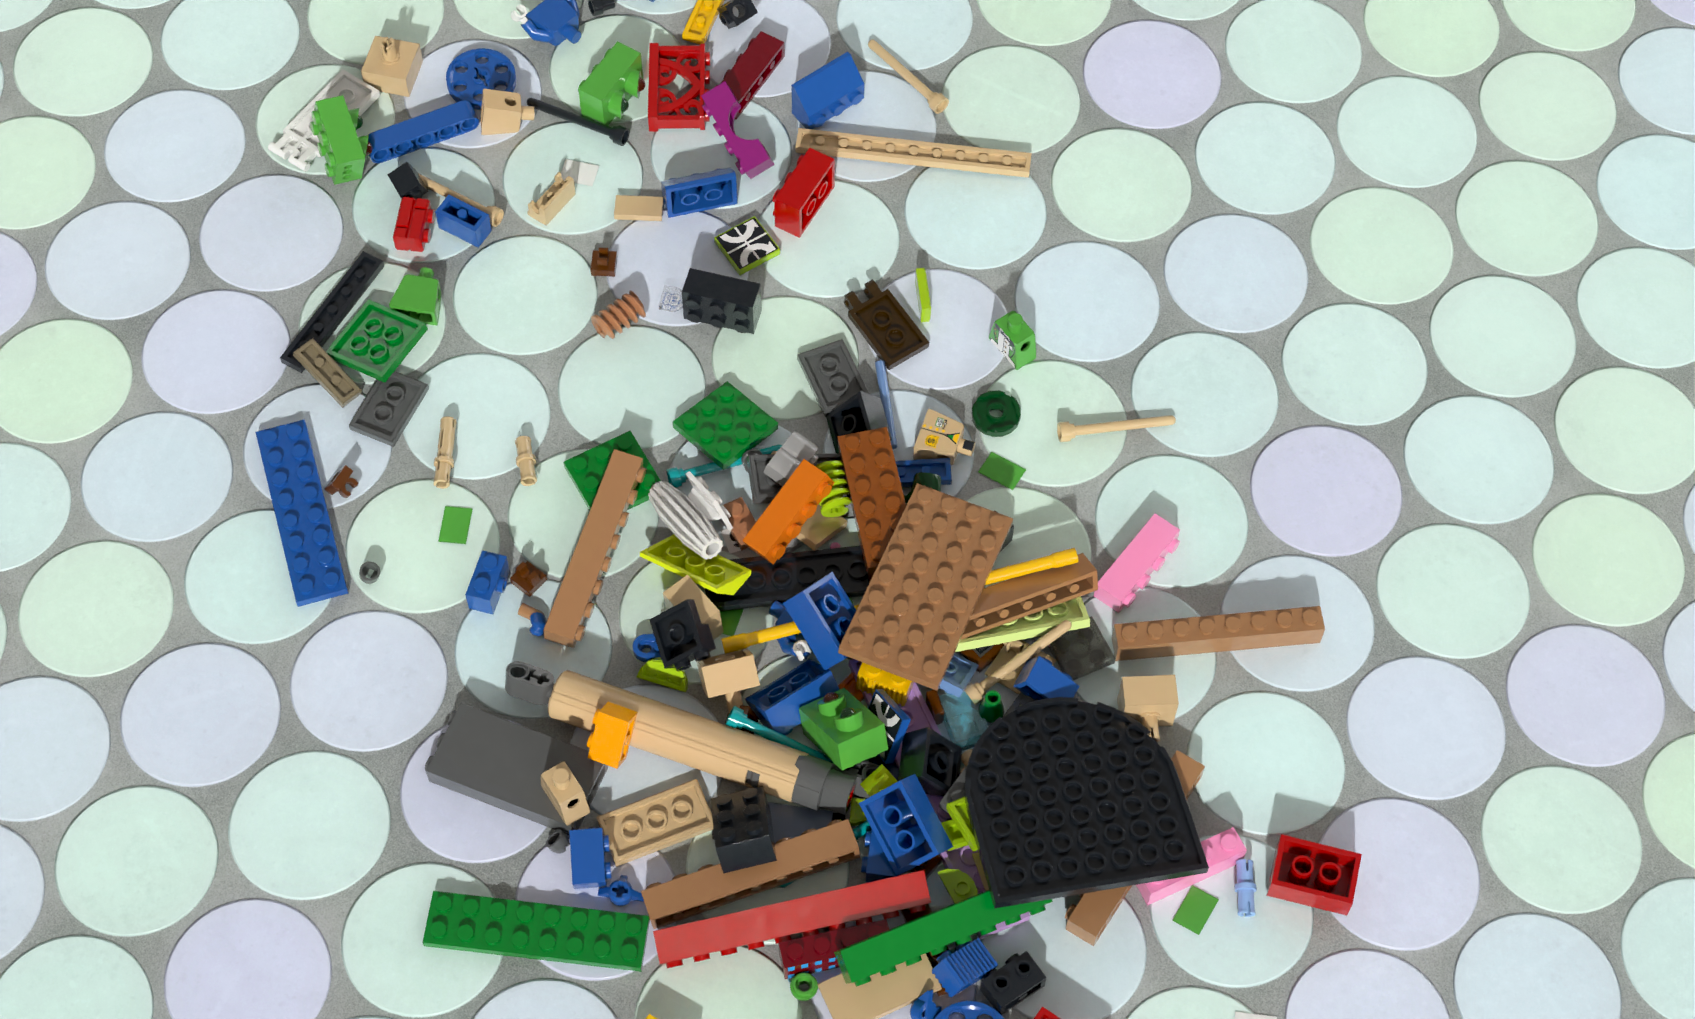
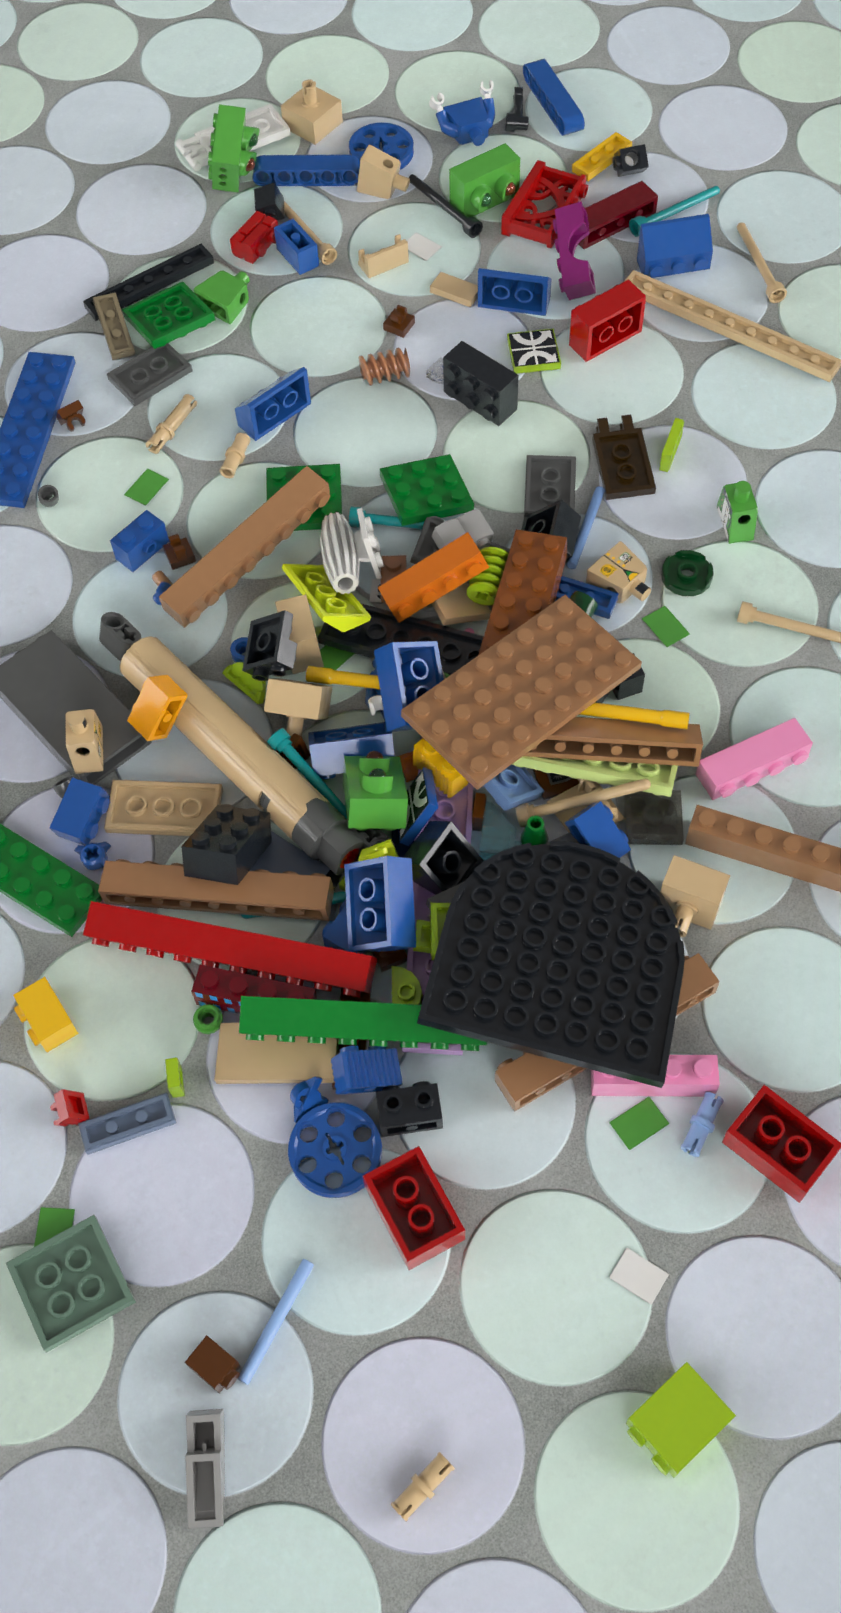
camera: 30 degrees right, 0 degrees up
none -> blue slope [235,367,311,441]
none -> teal piece [629,186,720,237]

